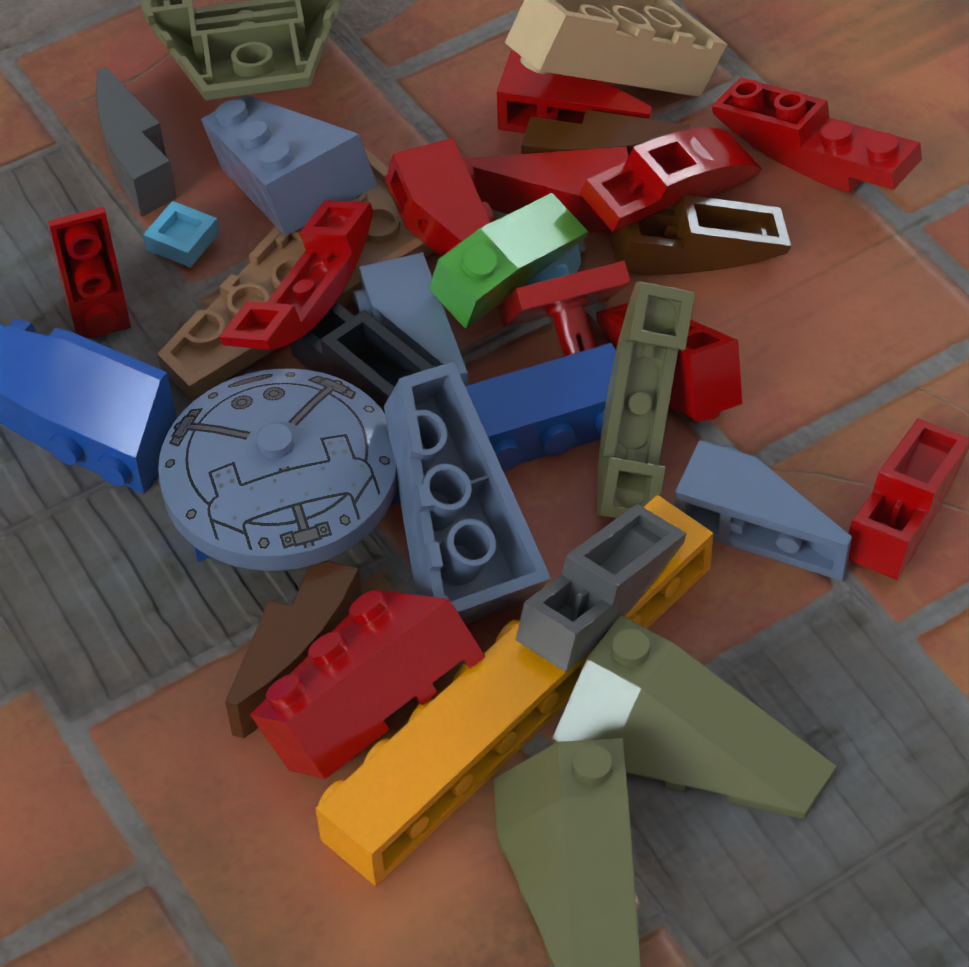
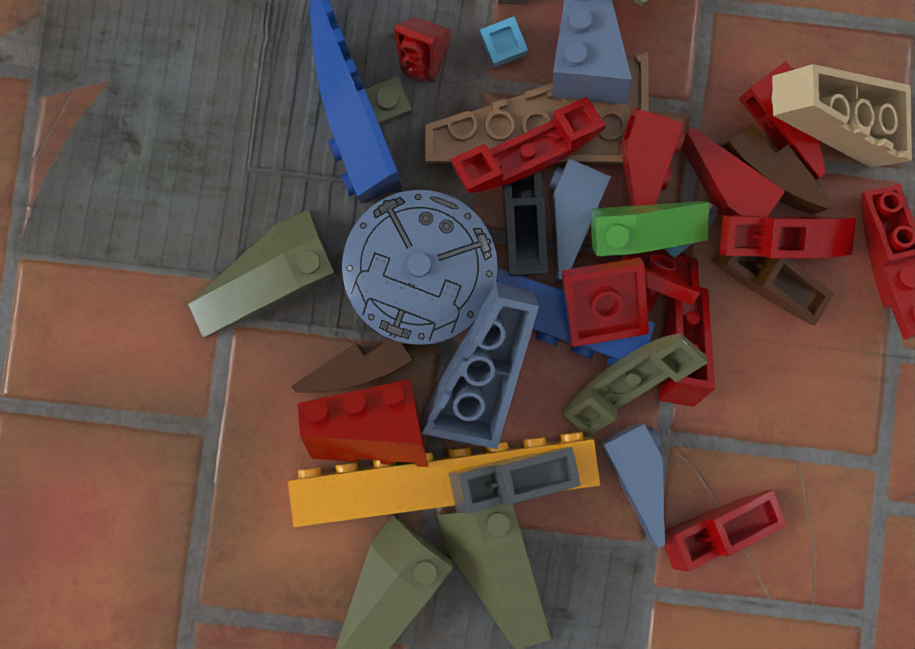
camera: 30 degrees right, 35 degrees up
none -> olive wedge [188,209,340,338]
none -> red tile [562,257,649,347]

